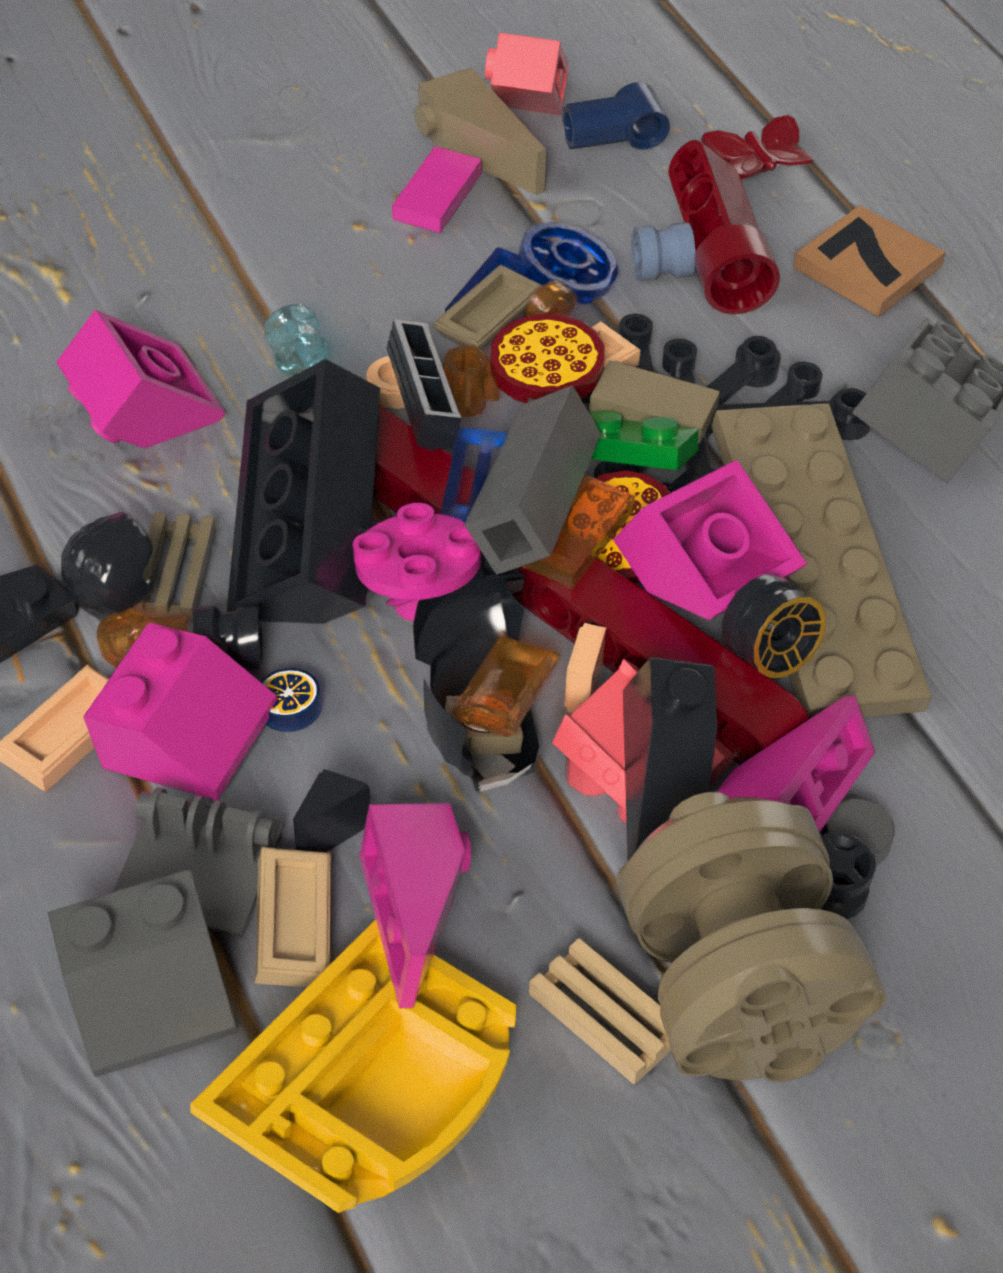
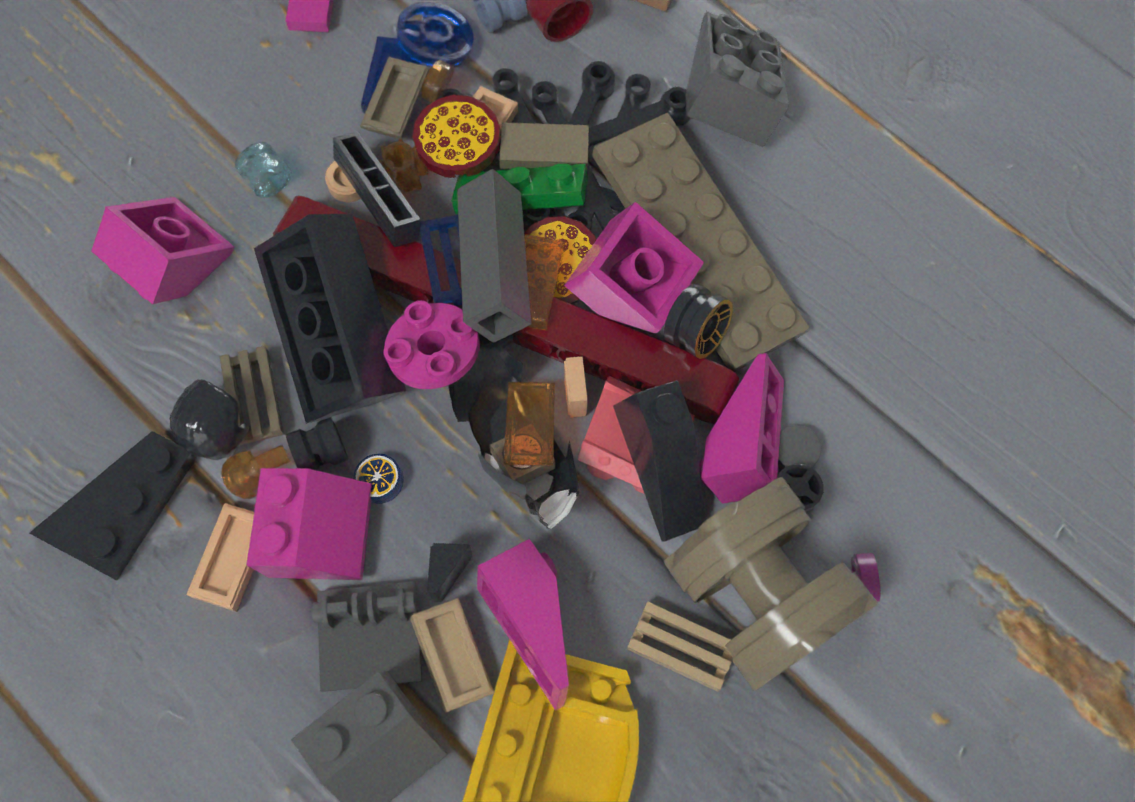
camera: 20 degrees left, 20 degrees up
none -> magenta tile [851,552,881,602]

